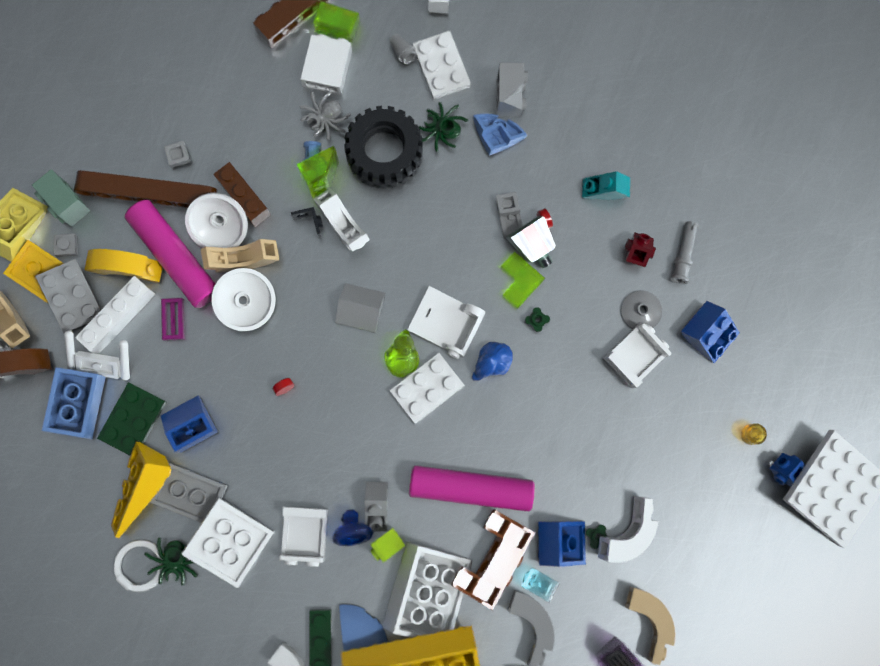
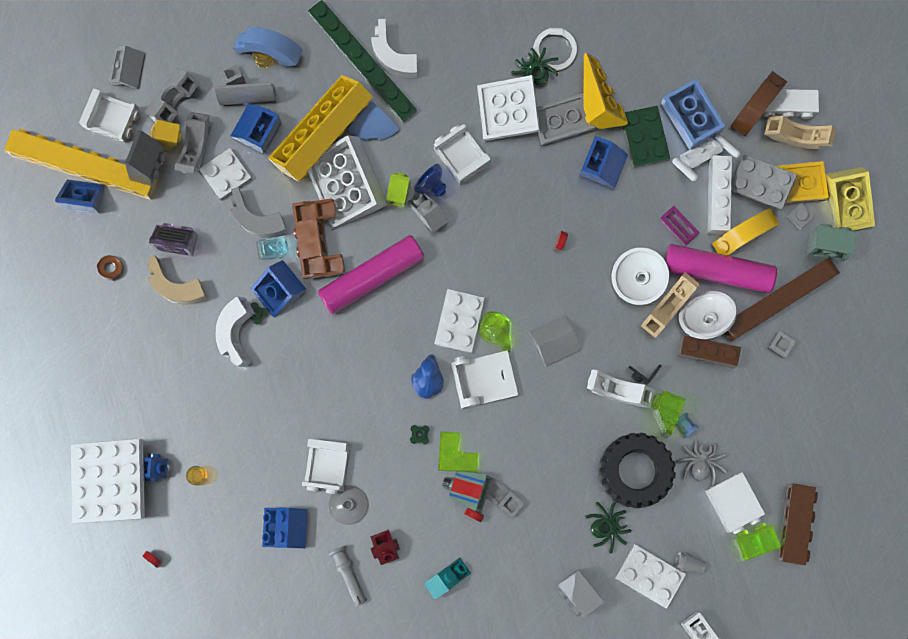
camera: 145 degrees right, 0 degrees up
medium blue brick [473,114,527,155] -> none
none -> red tile [142,551,162,568]

